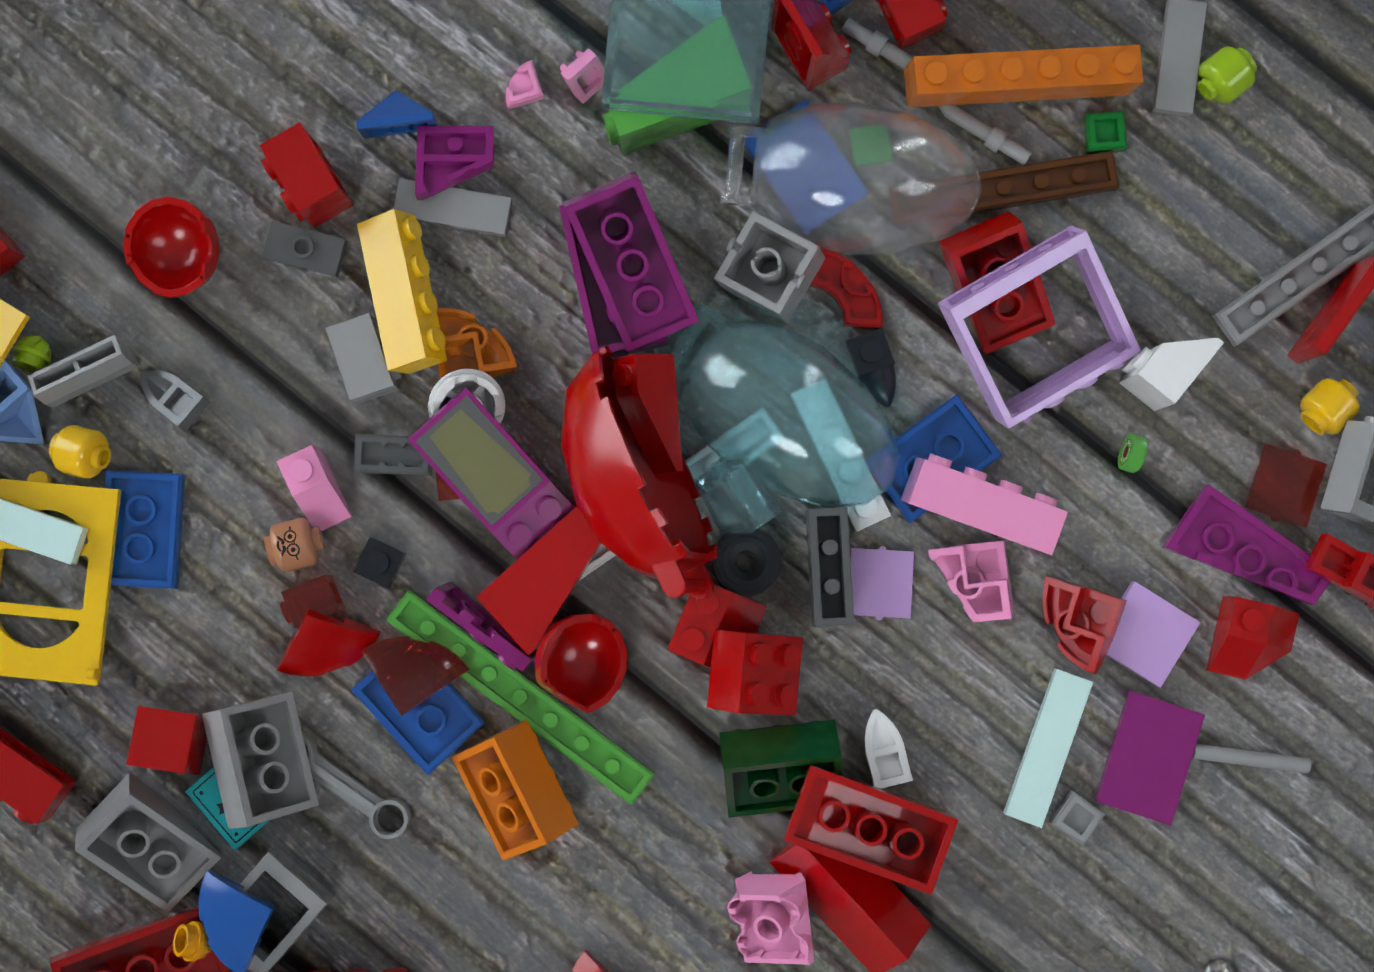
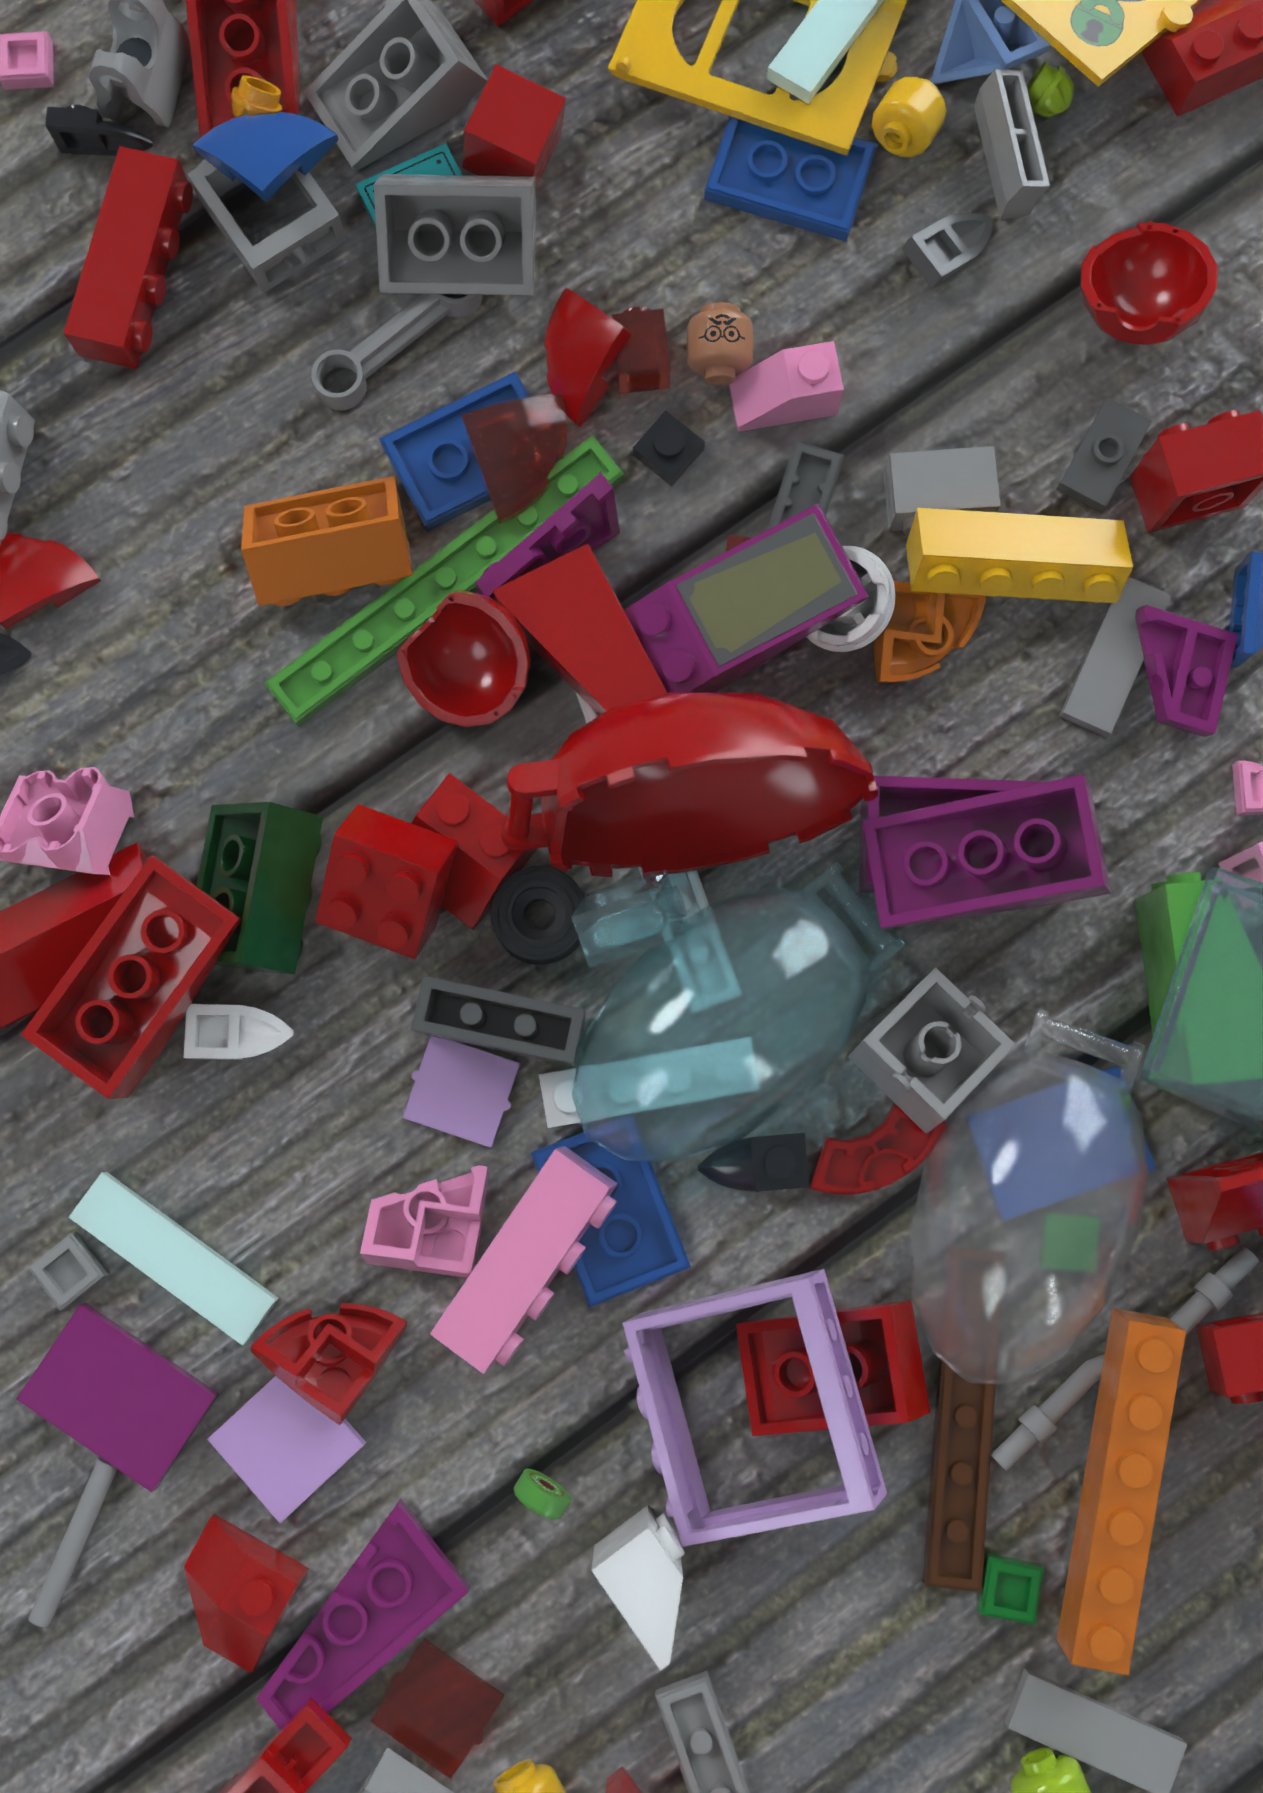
camera: 105 degrees right, 5 degrees down
red slope [612,354,683,474] -> none

